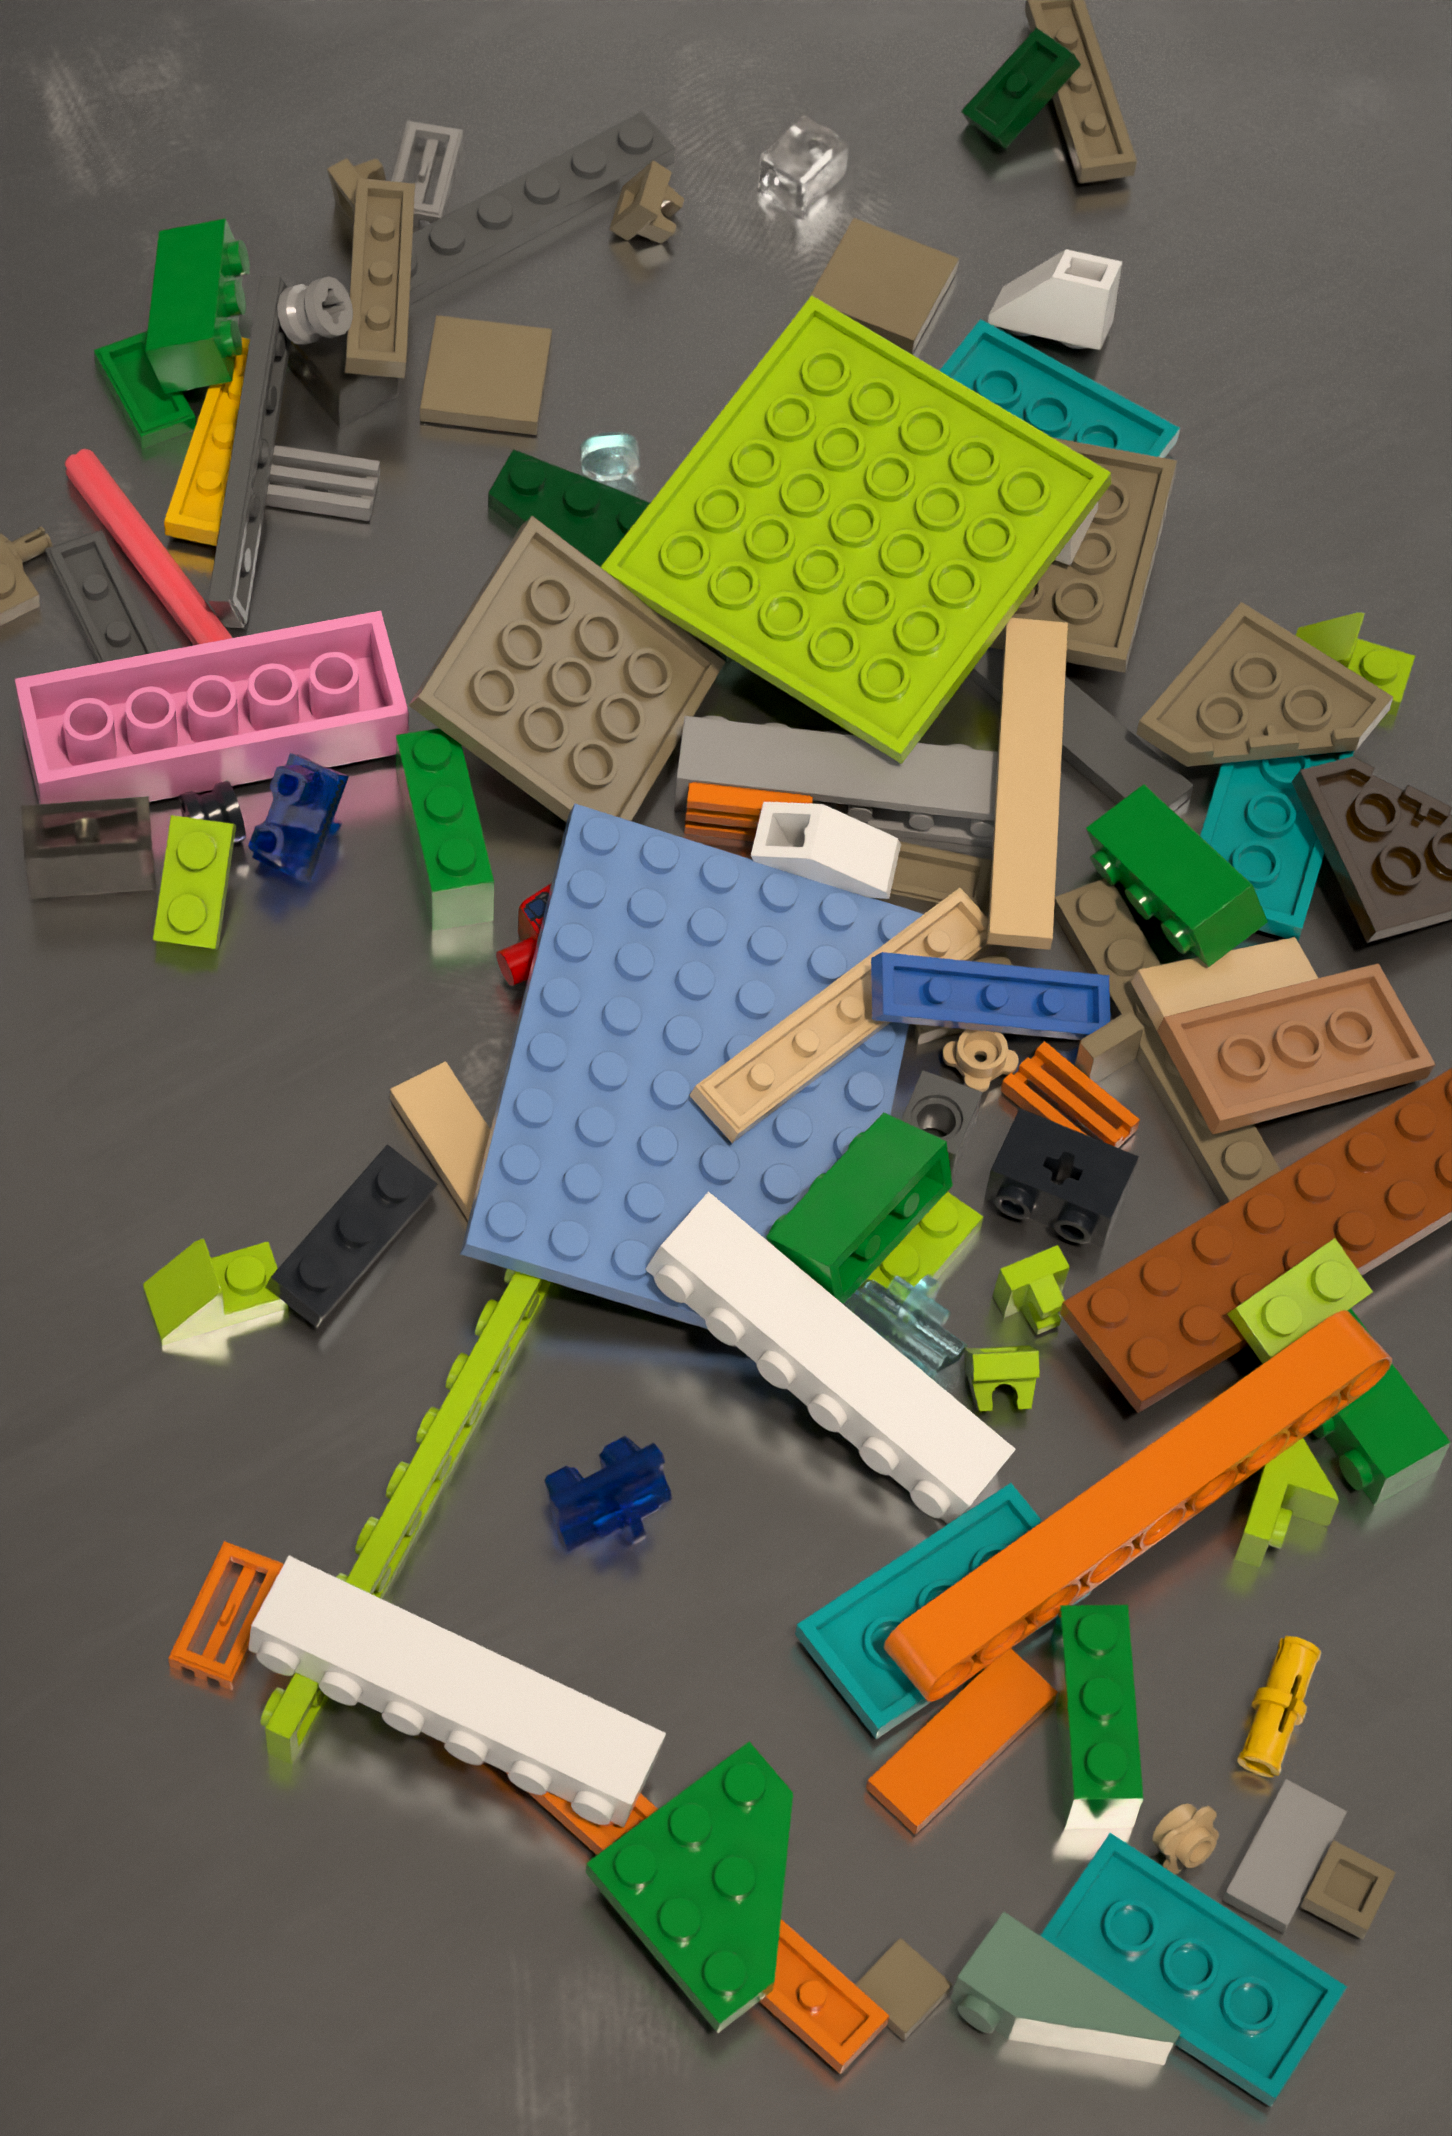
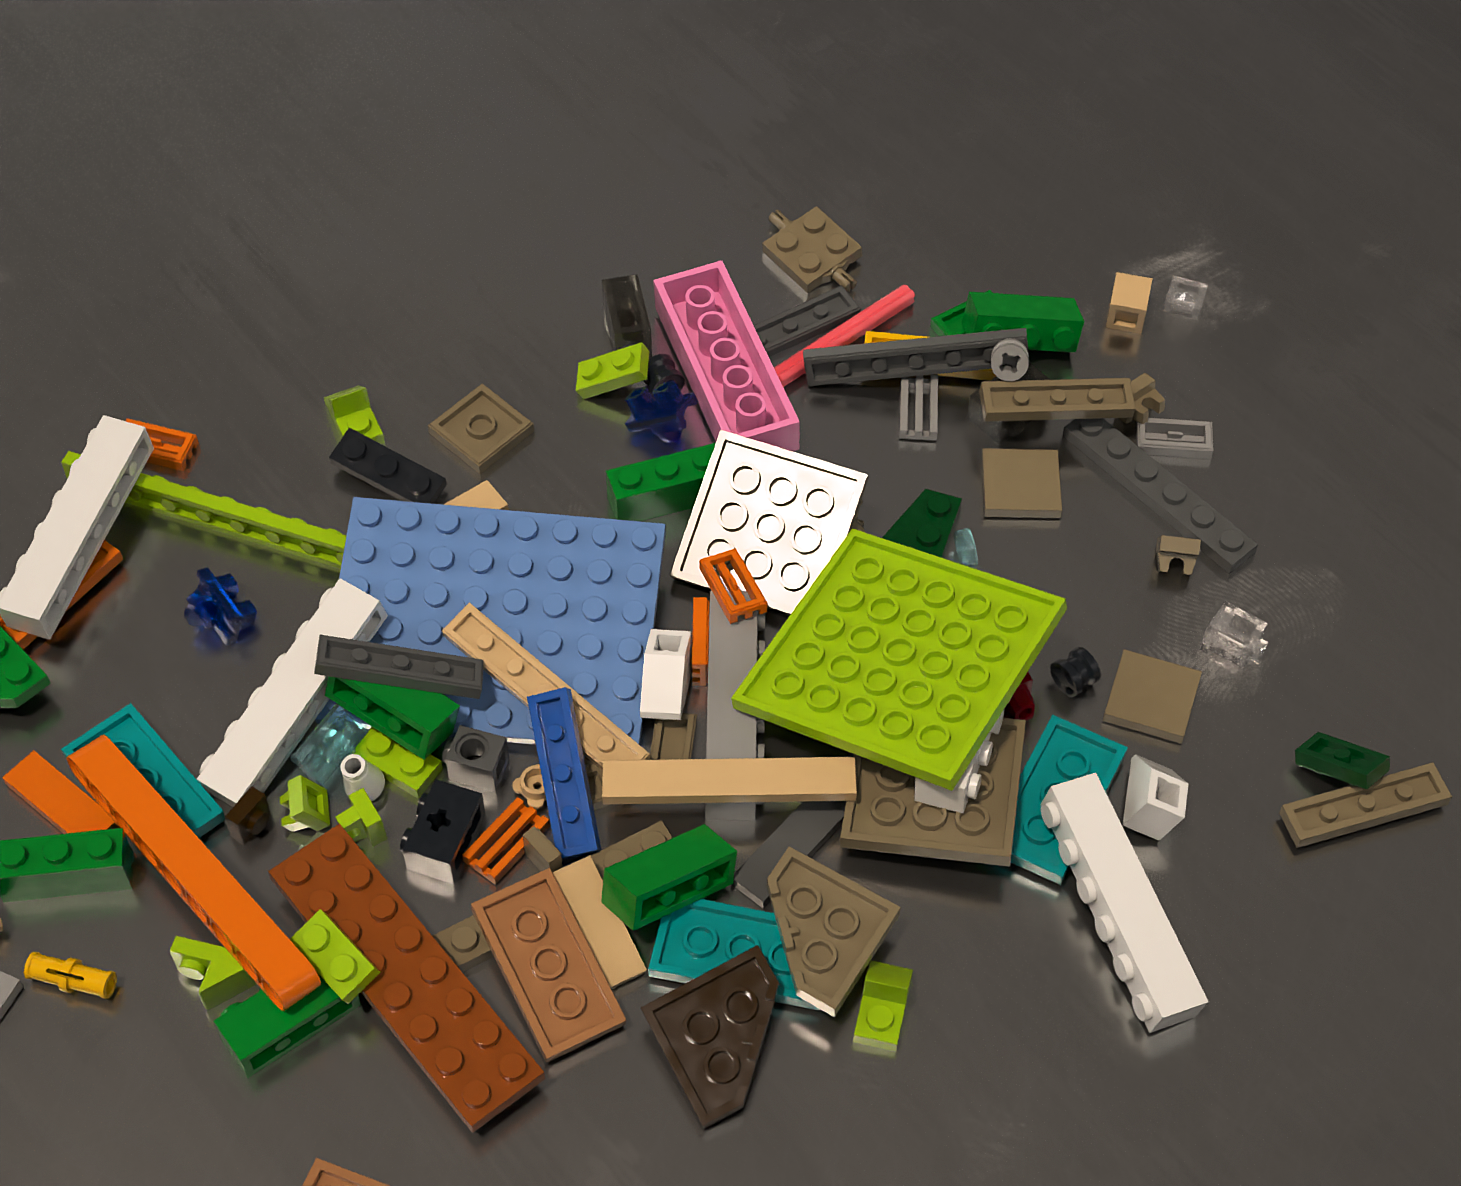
camera: 90 degrees right, 5 degrees down
none -> dark brown plate [224,786,271,845]
none -> dark grey tile [314,634,484,699]
none -> white cone [340,754,385,802]
none -> dark tan tile [428,383,534,474]
none -> orange tile [699,548,767,624]
none -> white brick [1040,772,1209,1033]
none -> tan brick [1106,272,1152,334]
none -> clear plate [1163,276,1208,320]

